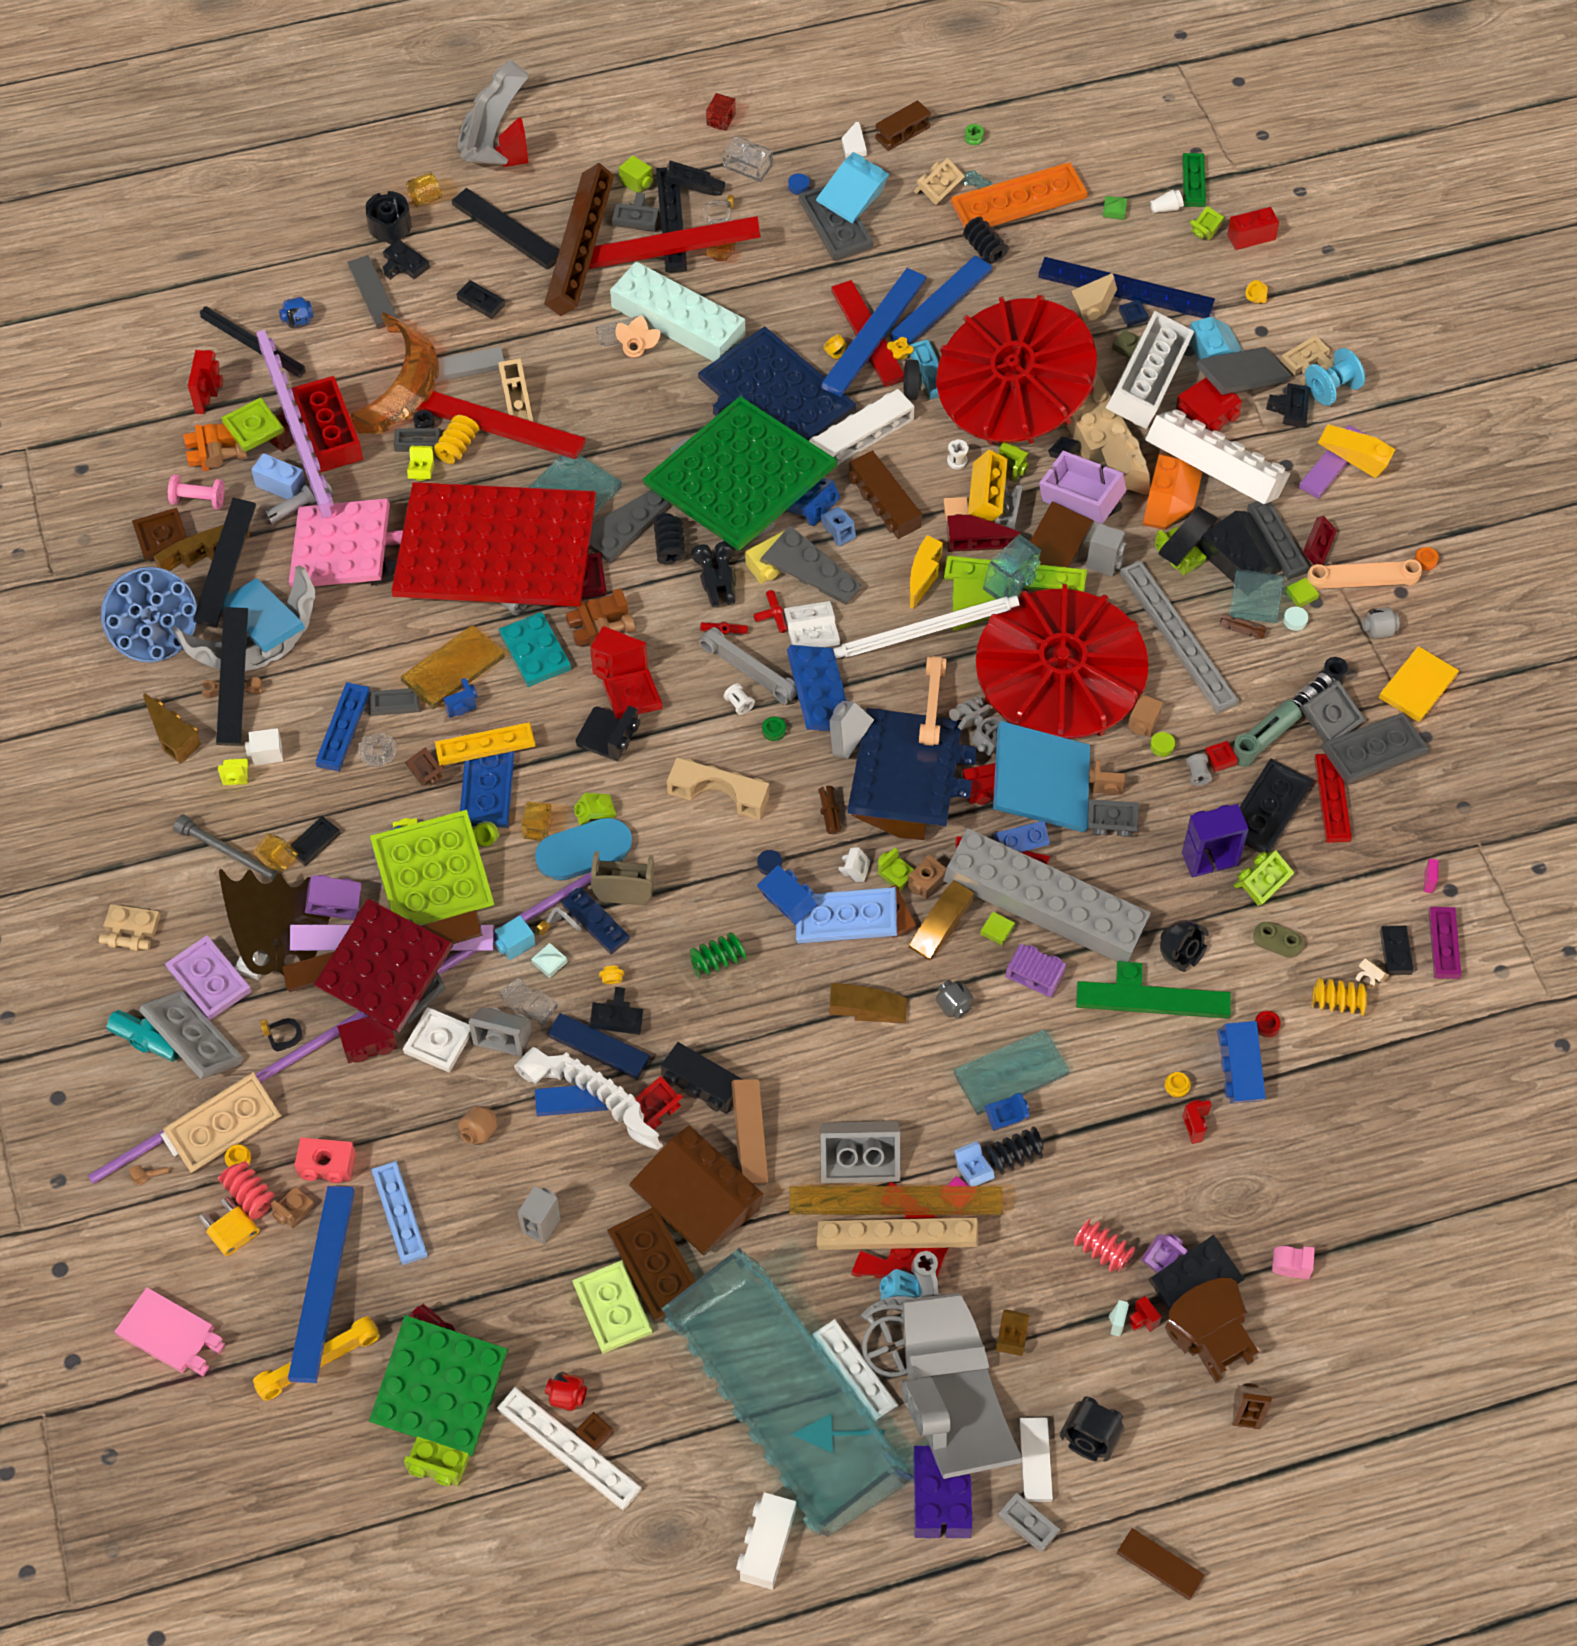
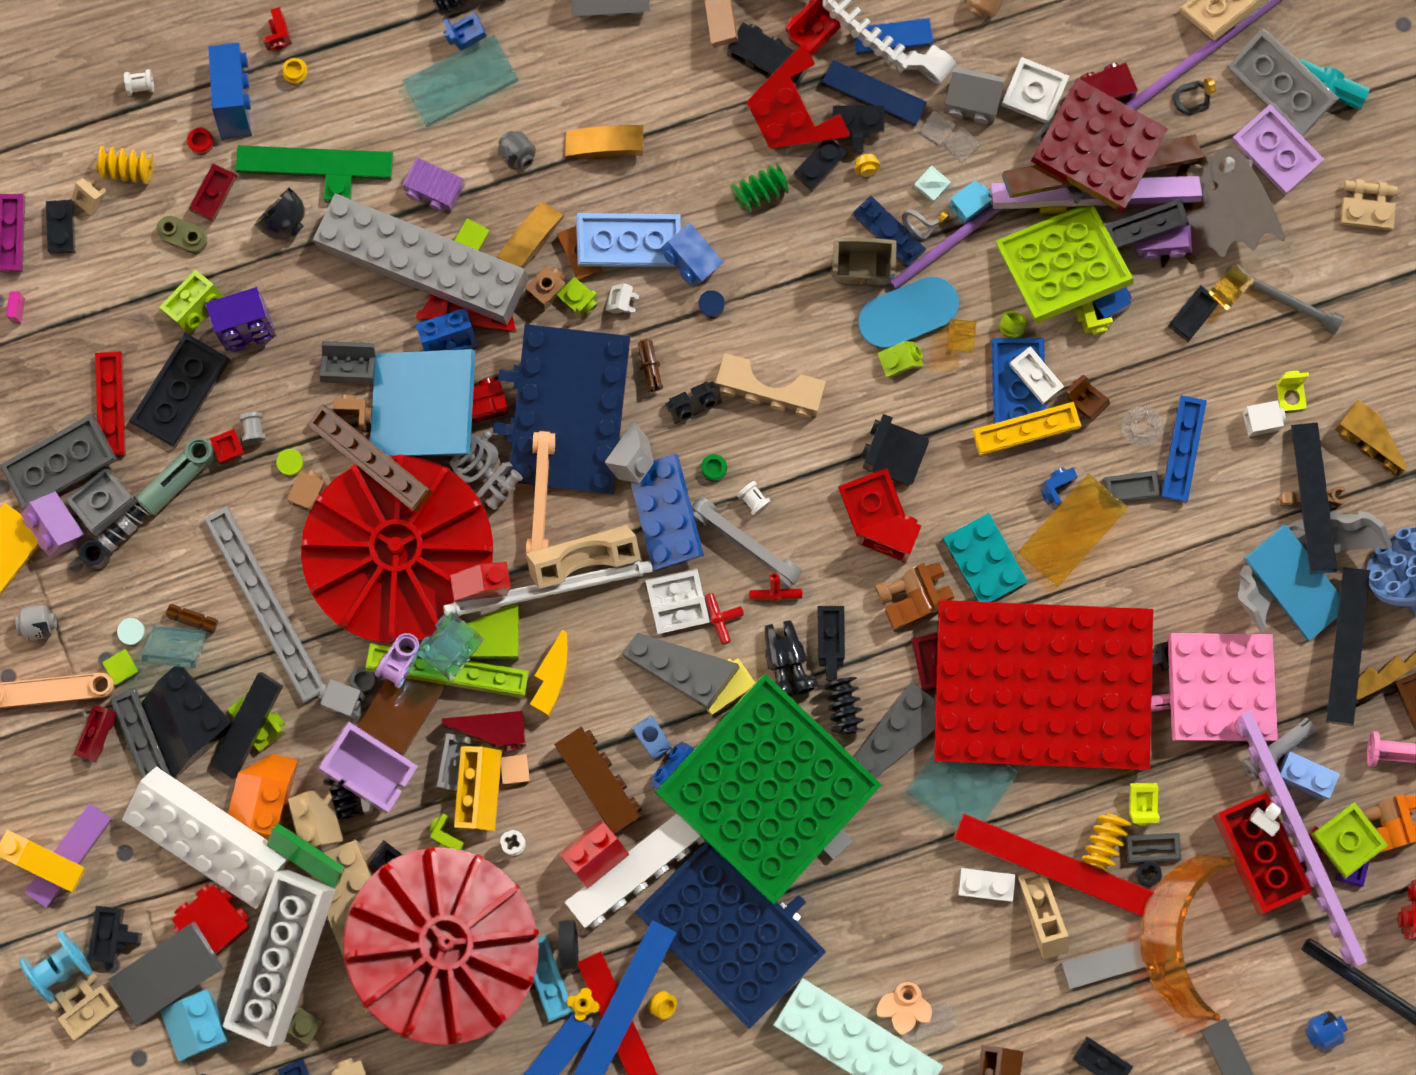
camera: 175 degrees right, 20 degrees up
none -> brick [21,491,84,558]
none -> white bush [124,69,154,96]
none -> dark red plate [189,163,237,222]
none -> green tile [267,823,345,889]
none -> tile [307,404,433,513]
none -> dark grey tile [349,667,377,694]
none -> lavender piece [375,633,419,688]
none -> slope [450,561,511,602]
none -> tan arch [526,525,641,589]
none -> red slope [558,820,630,889]
none -> black hinge [665,381,722,424]
none -> red wing [746,44,851,149]
none -> black plate [793,139,848,192]
none -> black hinge [817,606,845,681]
none -> white plate [958,868,1015,902]
none -> white plate [1009,346,1064,405]
none -> black plate [1106,198,1190,250]
none -> white tile [1251,802,1281,836]

